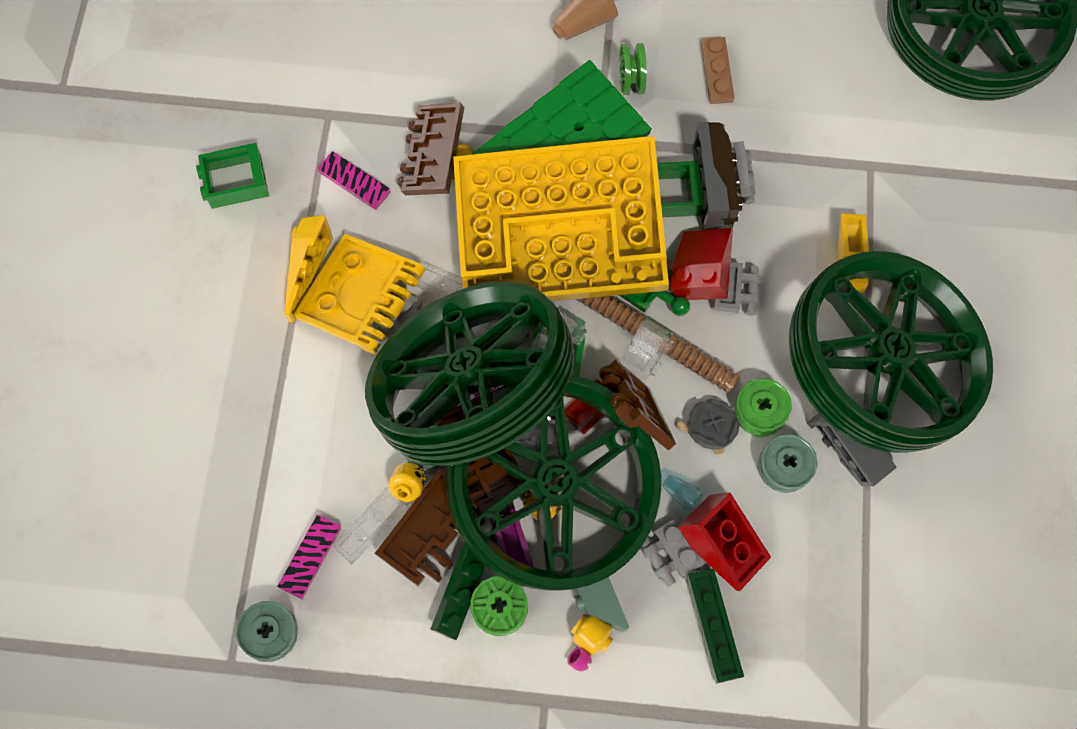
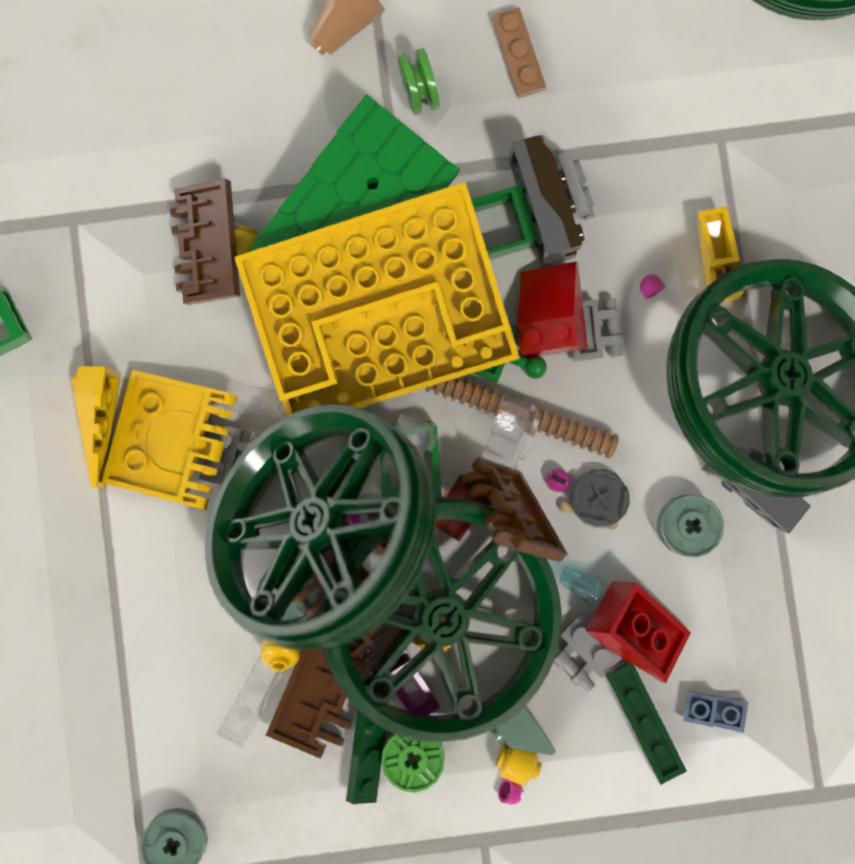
camera: 10 degrees left, 15 degrees up
tile [277,514,342,600] -> none
dark pink tile [317,151,391,210] -> none
bright green wheel [734,378,792,437] -> none
none -> dark pink hinge [546,468,570,492]
none -> dark pink hinge [640,274,666,299]
none -> sand blue slope [683,691,749,733]

